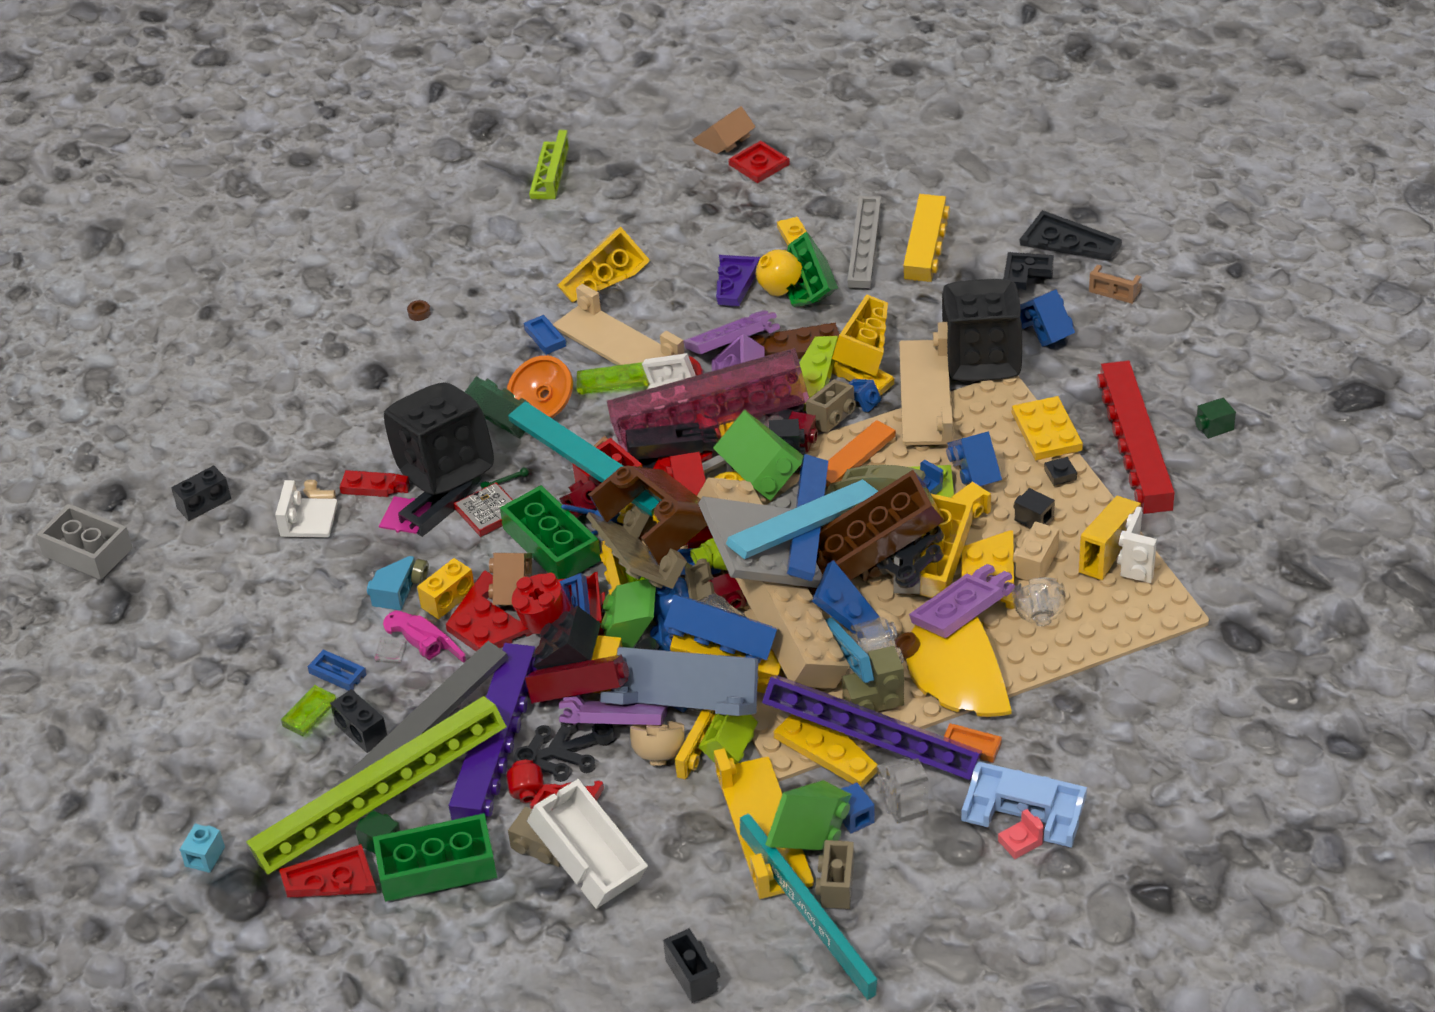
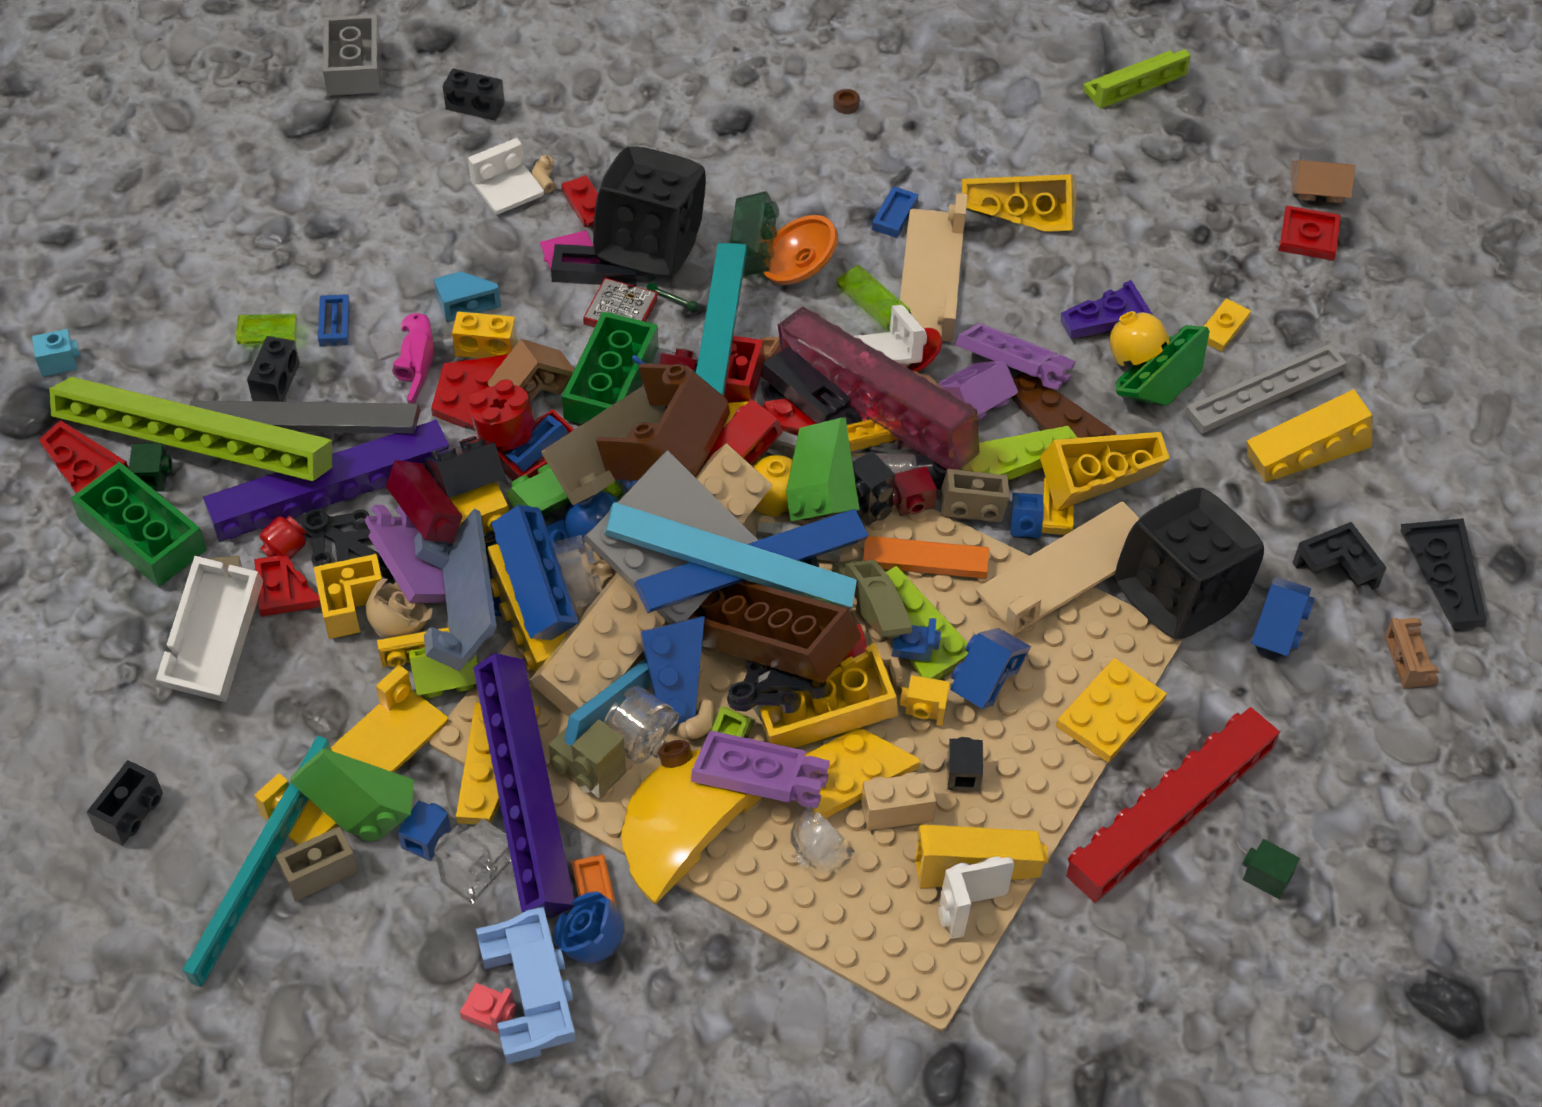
camera: 50 degrees right, 10 degrees up
olive tile [411,559,429,585] -> none
black plate [1044,457,1077,486] -> none
none -> yellow brick [314,554,382,639]
none -> blue cylinder [554,891,624,964]
none -> lime slope [711,706,755,738]

